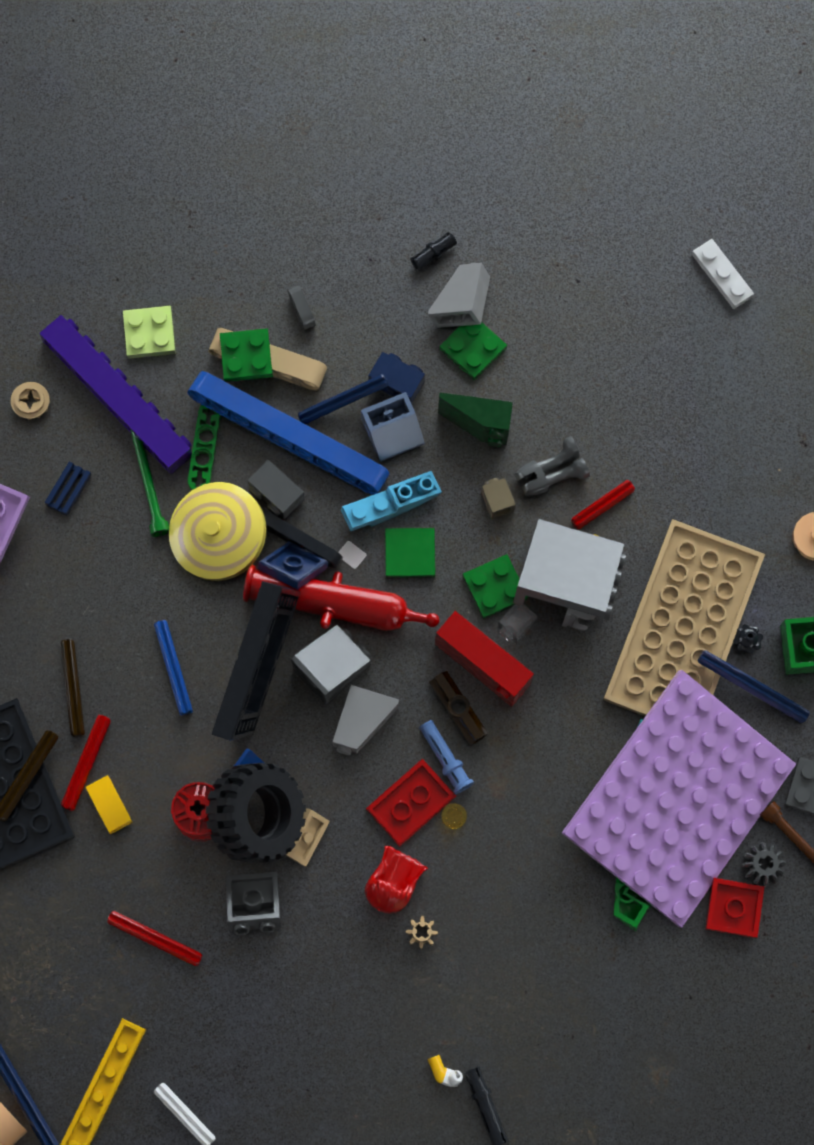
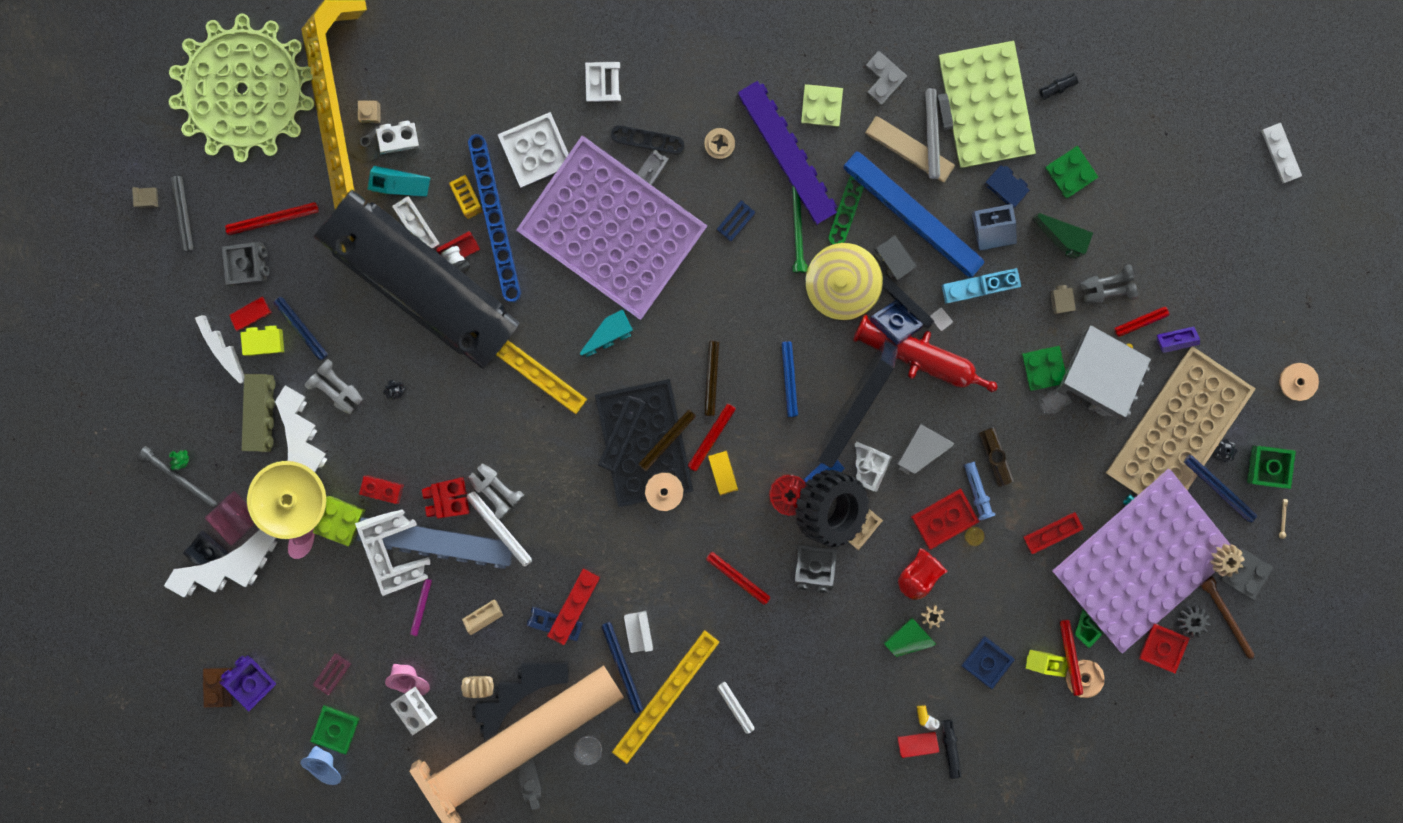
camera: 15 degrees right, 15 degrees up
green plate [220,328,273,382] -> none
slope [291,625,371,706] -> none
dark blue axle [298,374,388,424] -> none
green tile [385,528,435,578] -> none
light grey slope [428,263,490,328] -> none
red brick [435,611,534,707] -> none
none -> white panel [624,611,653,653]
none -> light nougat plate [645,473,683,511]
none -> white slope [855,441,892,492]
none -> light grey plate [866,51,907,105]
none -> green slope [883,618,936,657]
none -> red slope [897,732,939,758]
none -> light grey axle [925,88,940,179]
none -> yellowish green plate [938,41,1036,168]
none -> dark blue tile [961,636,1015,689]
none -> red plate [1023,512,1084,554]
none -> neon yellow slope [1025,650,1068,677]
none -> red axle [1060,620,1084,696]
none -> light nougat plate [1066,660,1105,698]
none -> dark purple plate [1157,327,1200,353]
none -> tan gear [1210,544,1245,577]

